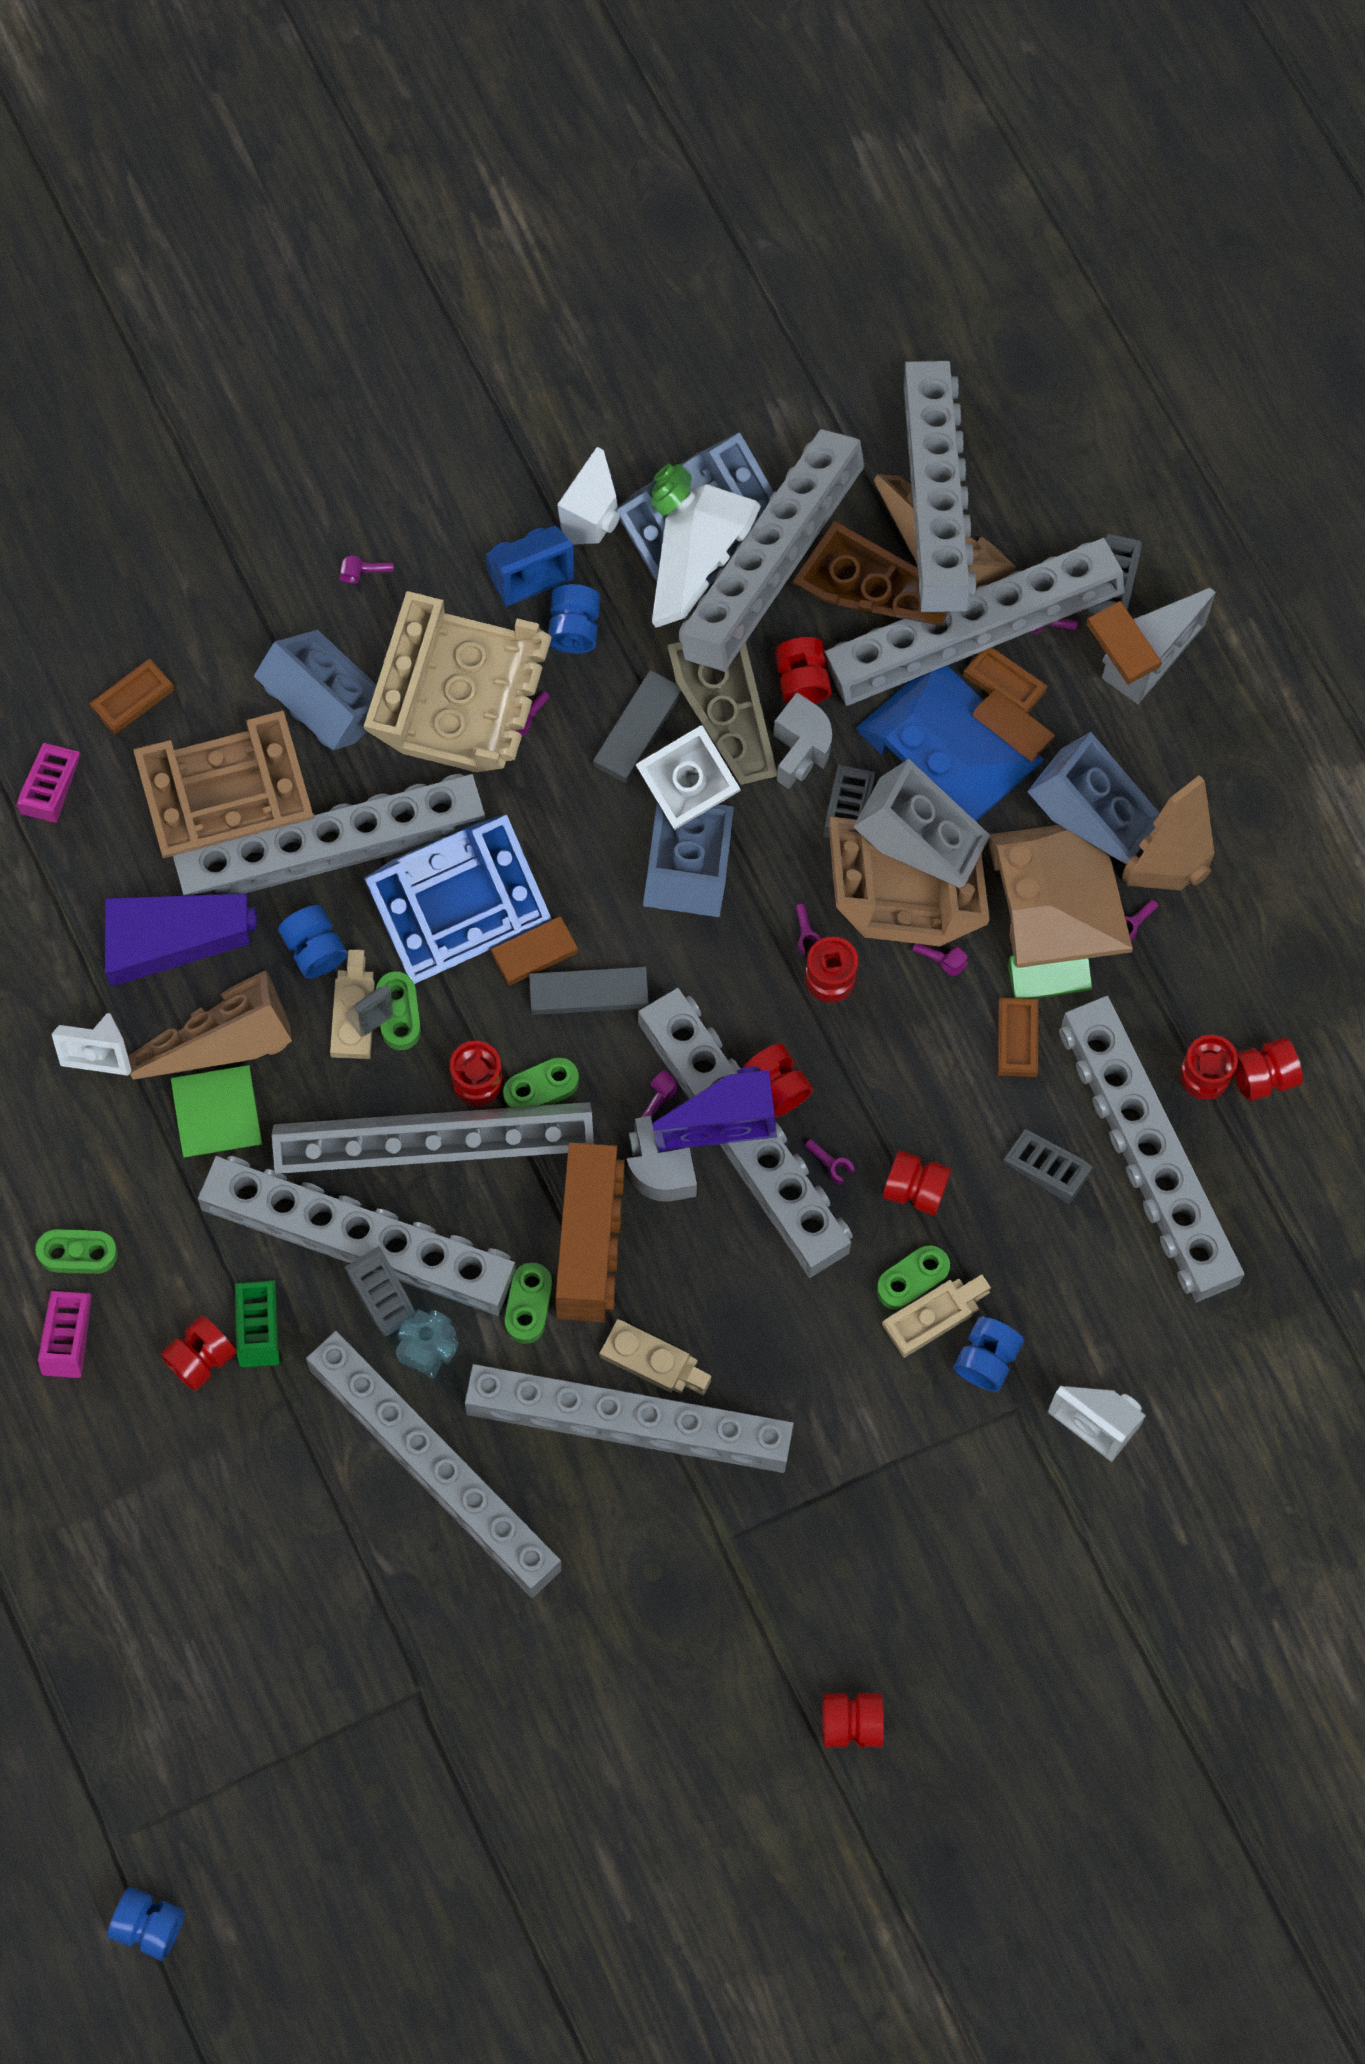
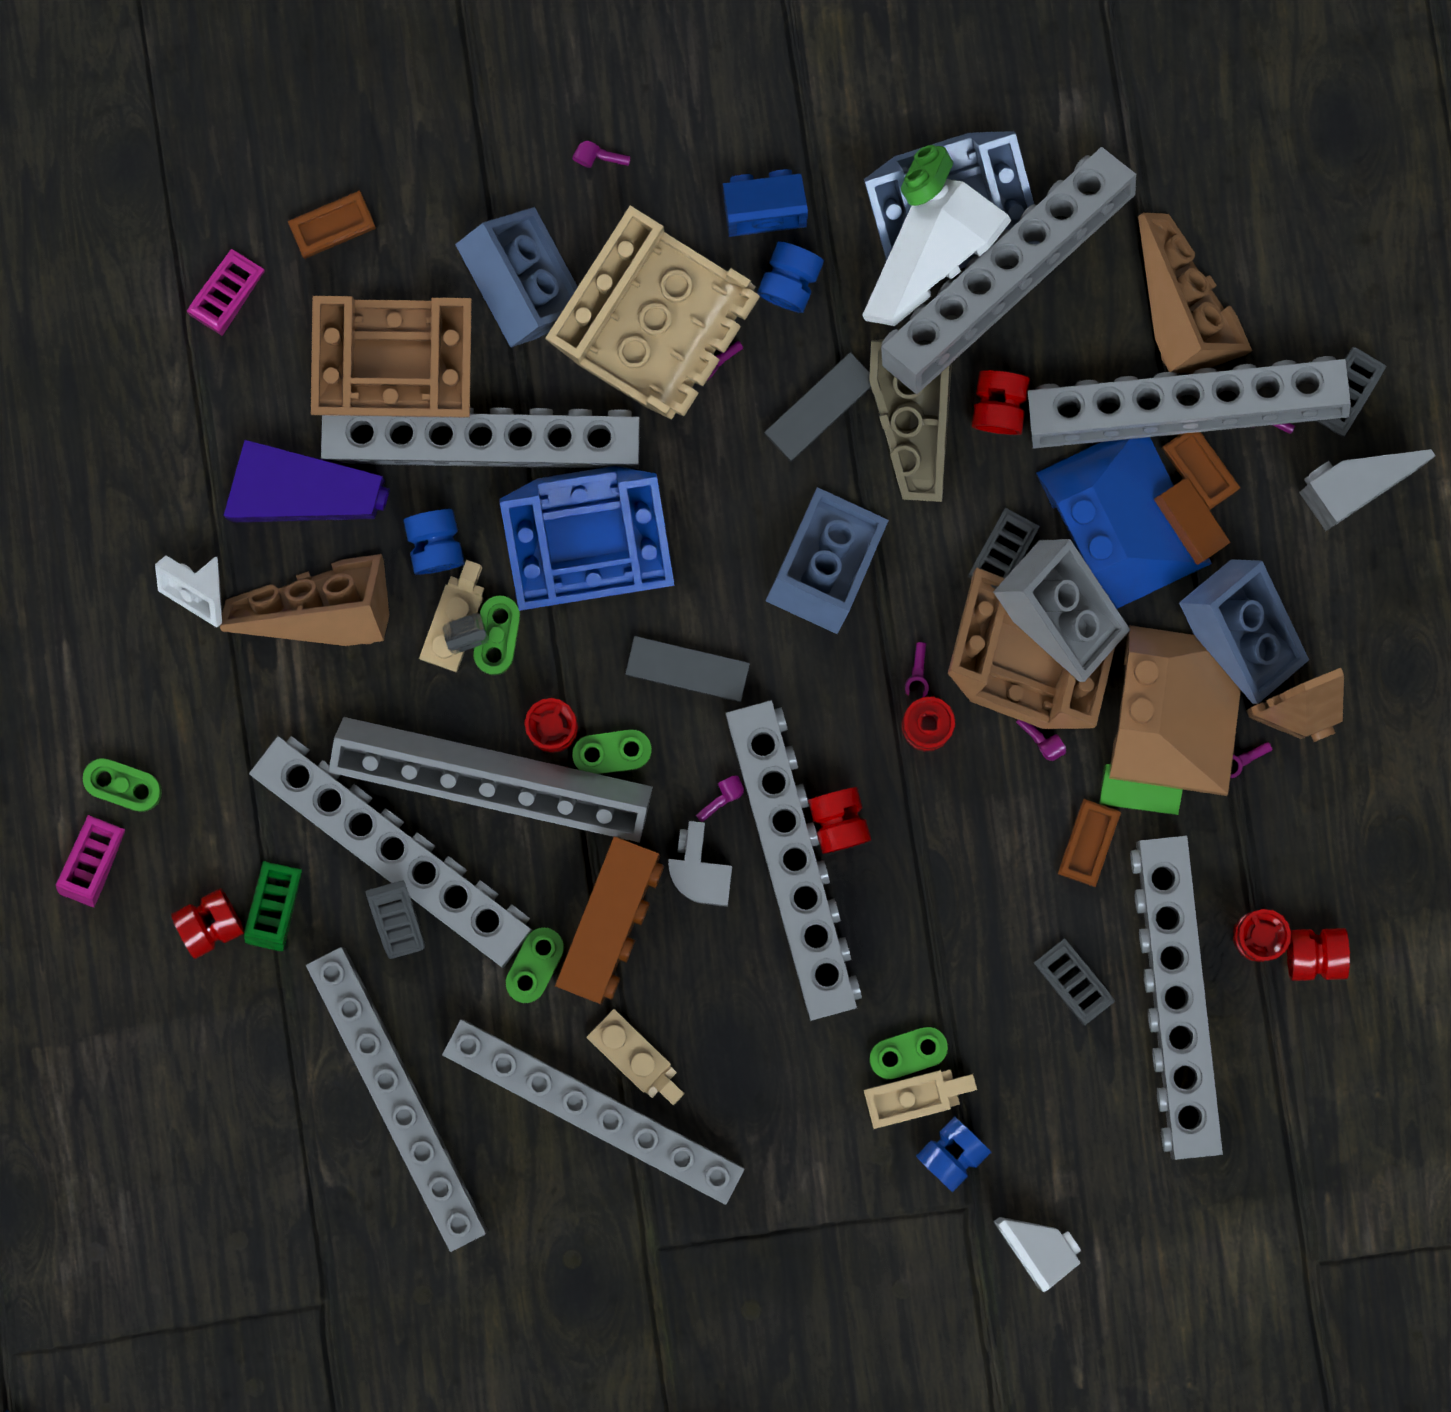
camera: 20 degrees right, 15 degrees up
bright green slope [171,1065,262,1158] -> none
clear light blue brick [395,1309,459,1379] -> none
dark orange tile [491,916,578,986] -> none
white slope [557,447,620,545] -> none
white slope [636,725,741,830] -> none
dark purple slope [653,1067,777,1152] -> none
light grey brick [774,693,832,789] -> none
reddish brown wedge [793,521,951,626] -> none
magenta hand [805,1139,854,1184] -> none
red wheel [882,1150,952,1216] -> none
light grey brick [904,361,976,612] -> none
dark orange tile [1087,601,1162,685] -> none

